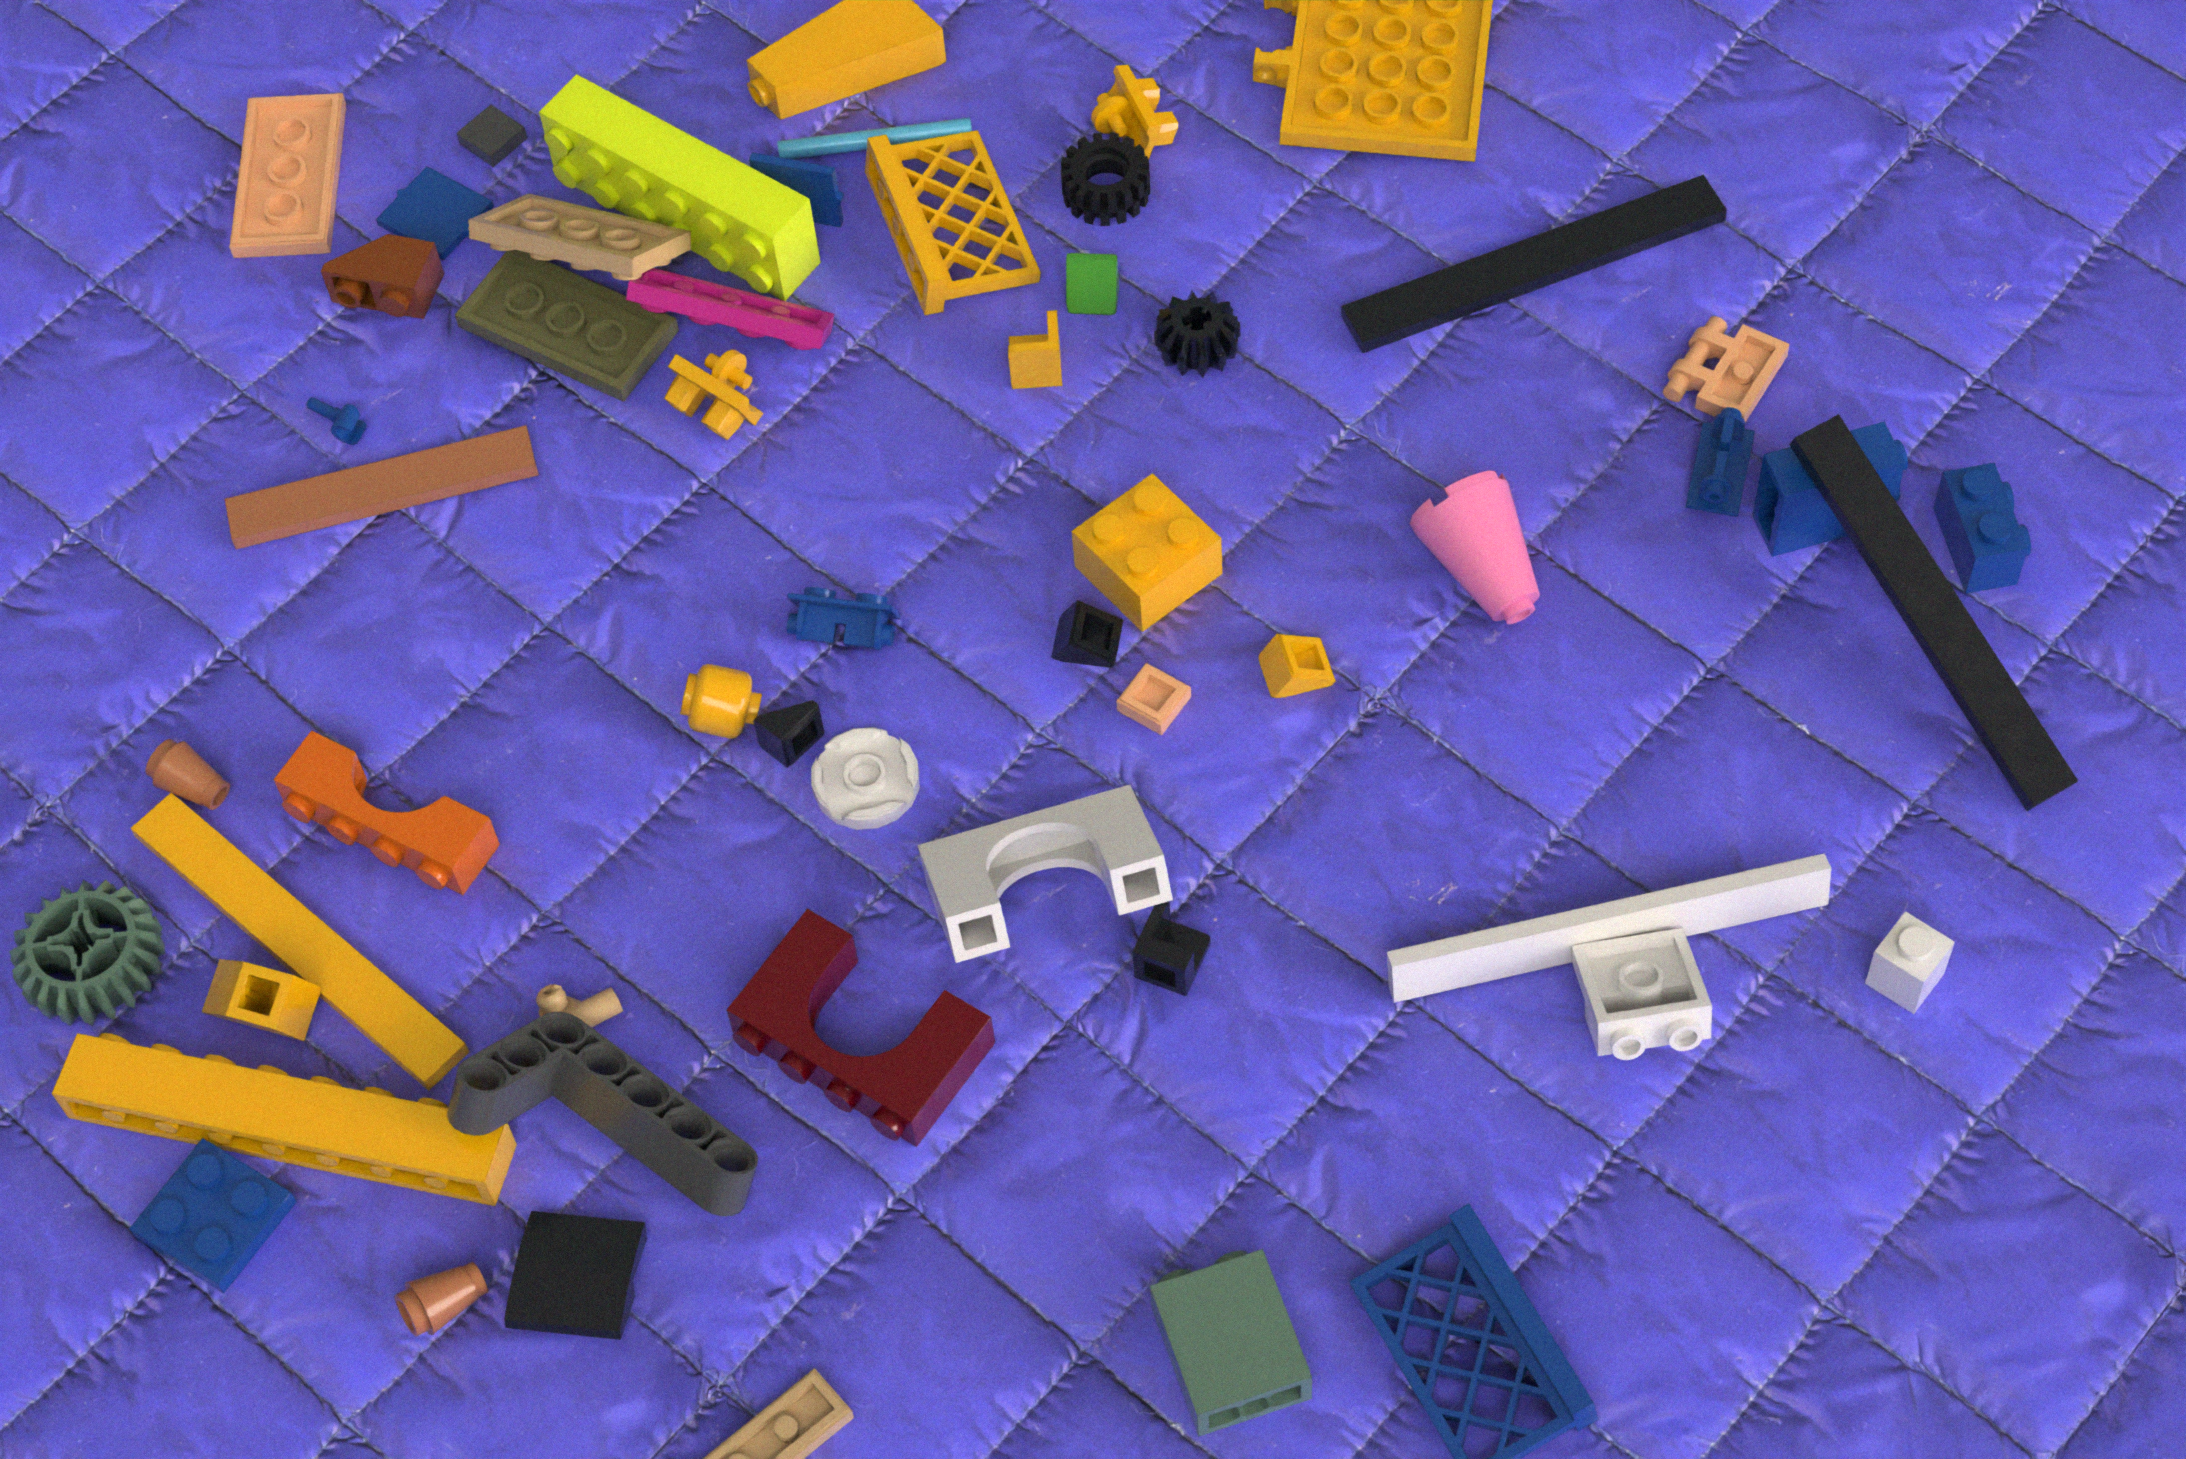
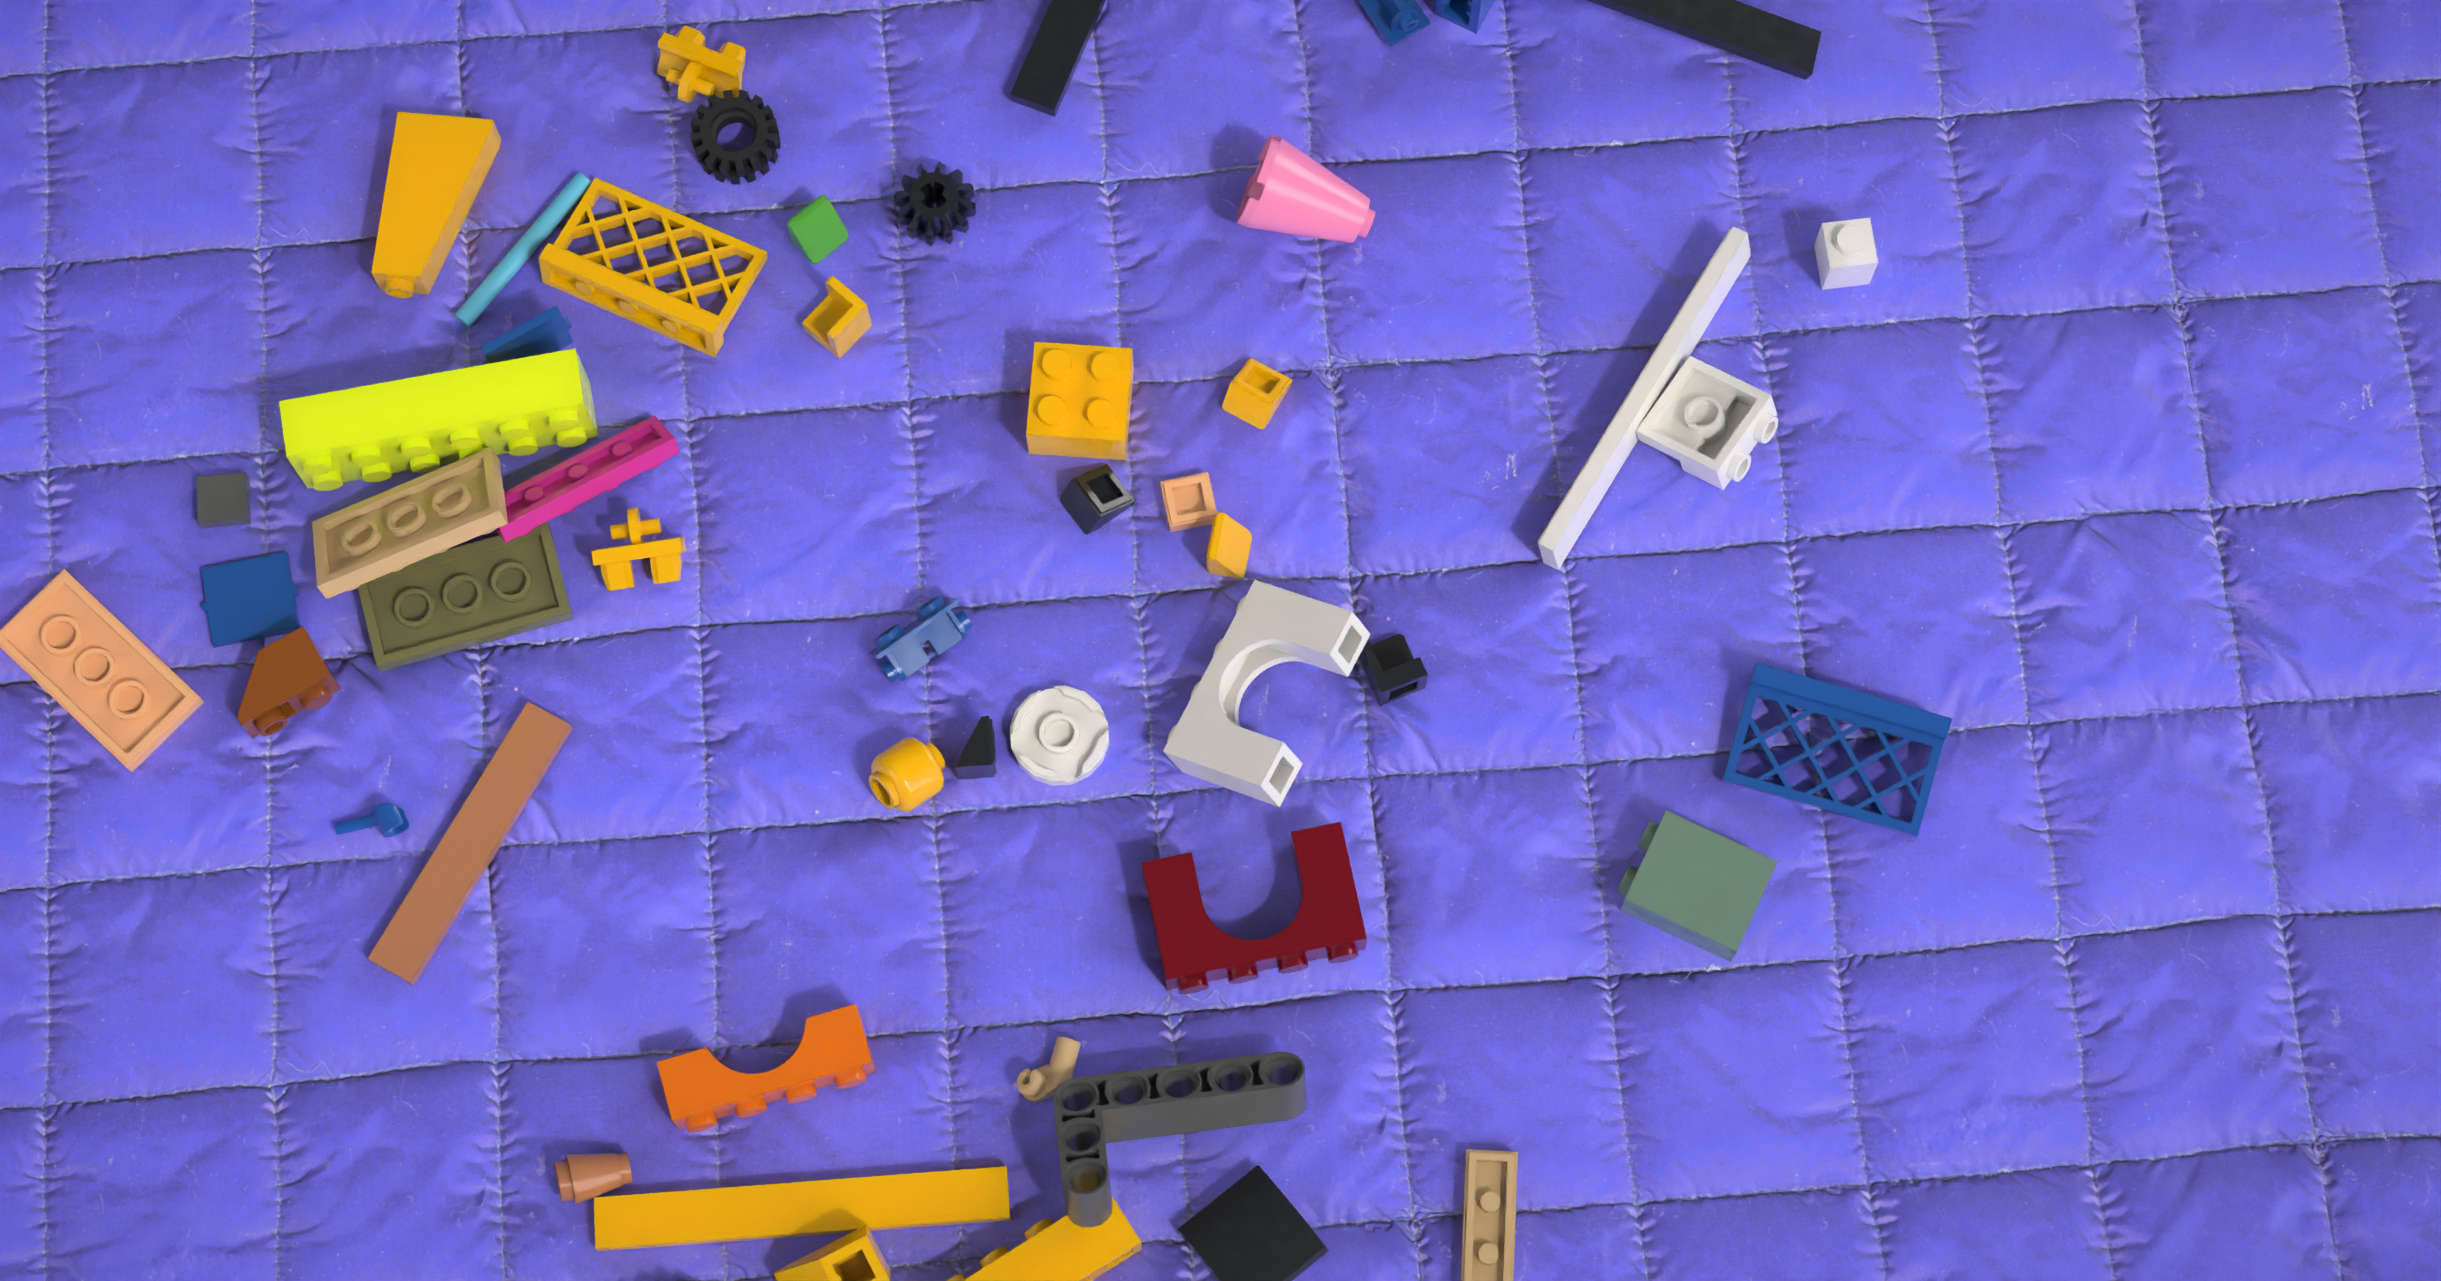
camera: 50 degrees left, 15 degrees up
none -> yellow slope [1206,512,1252,579]

